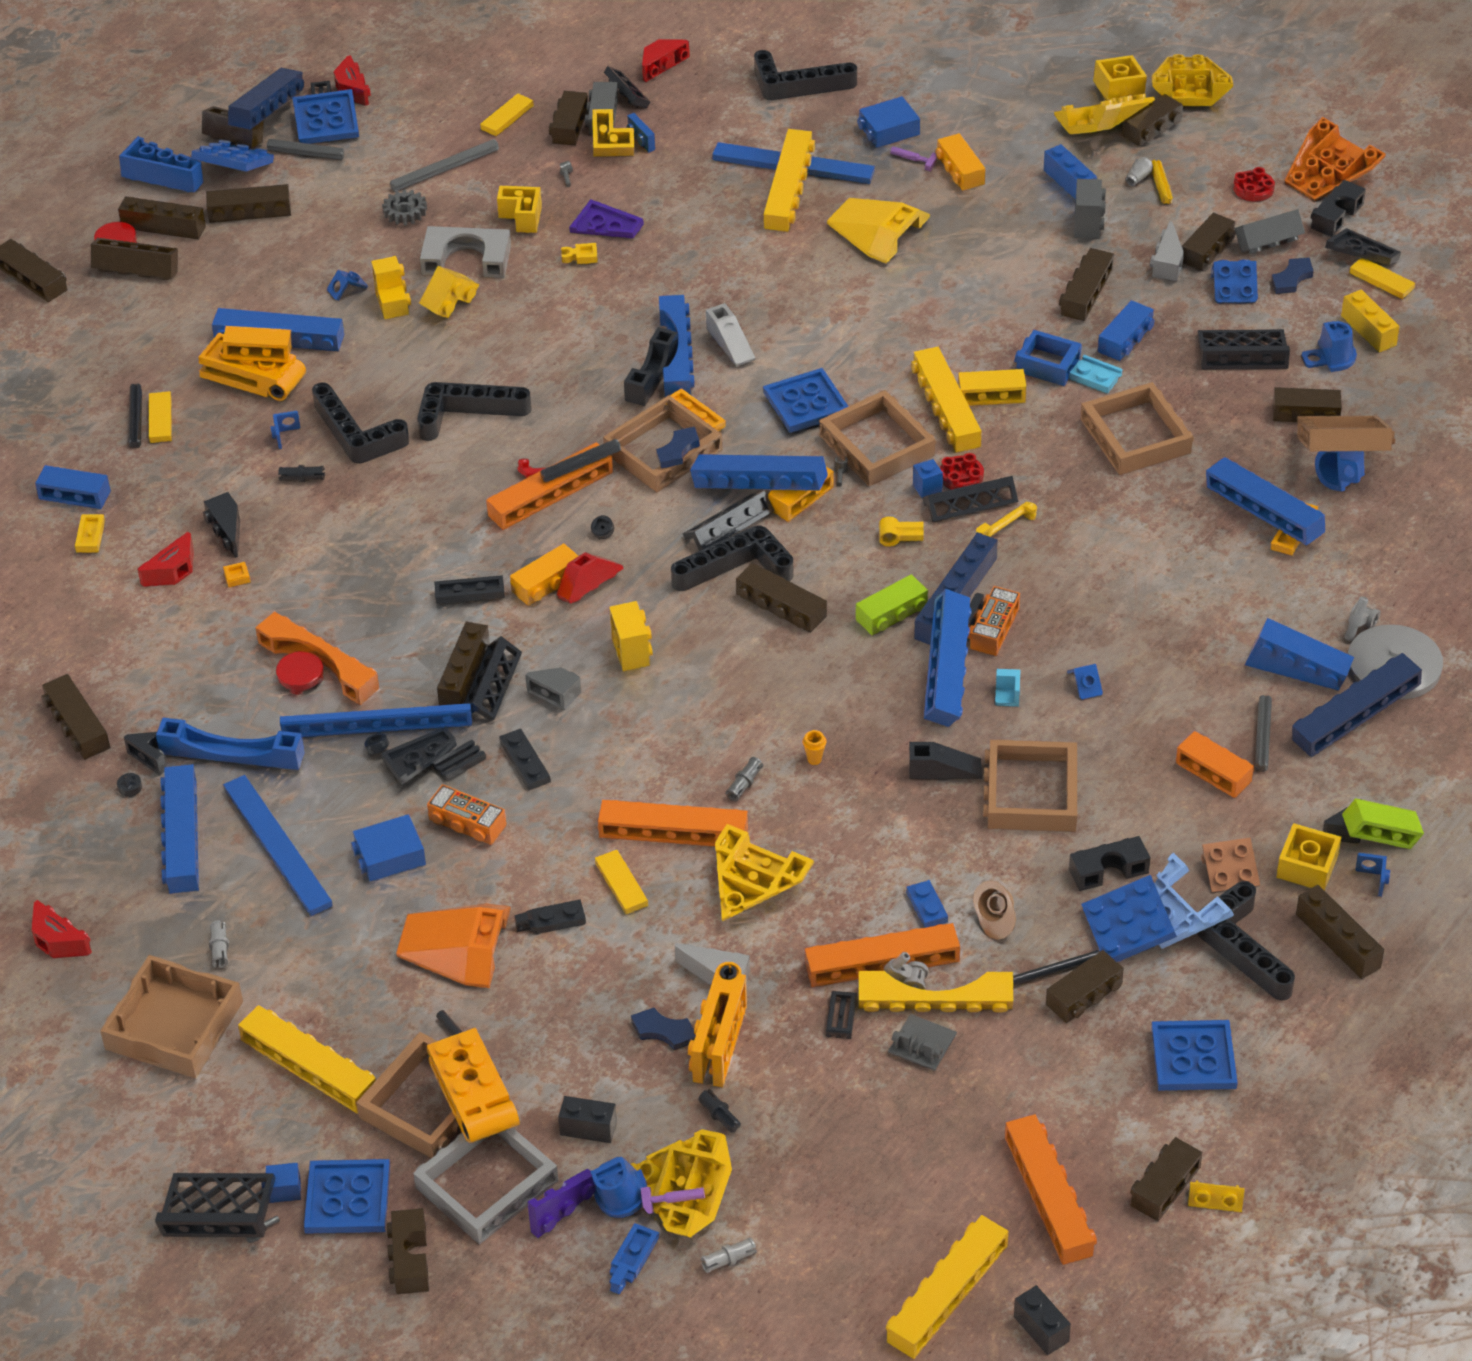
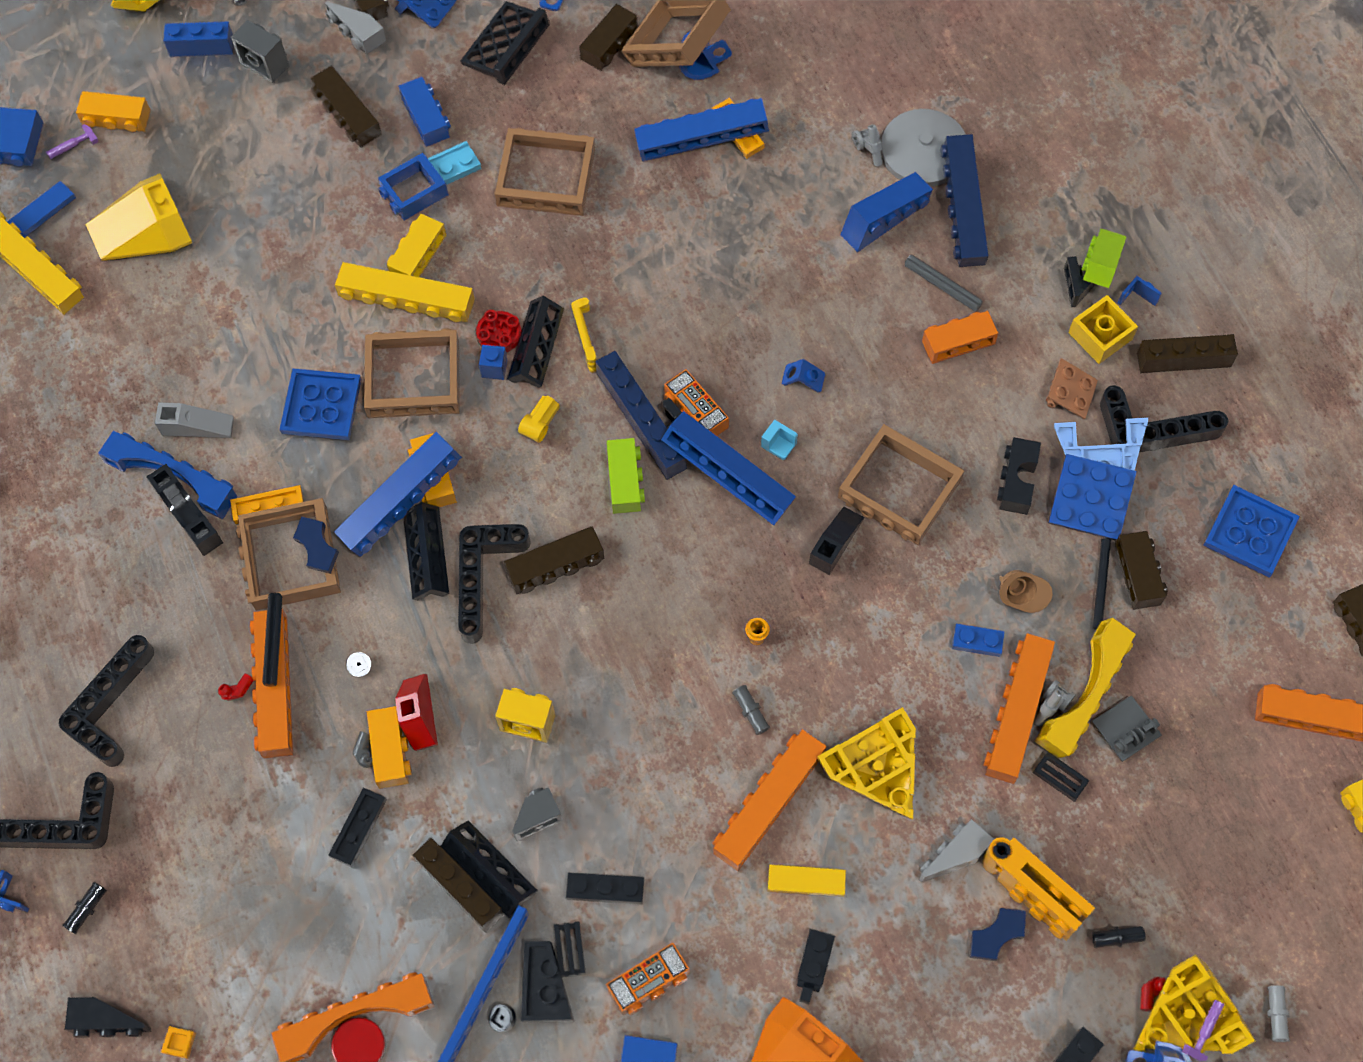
camera: 60 degrees left, 20 degrees up
dark grey hand [834,457,848,486] -> none

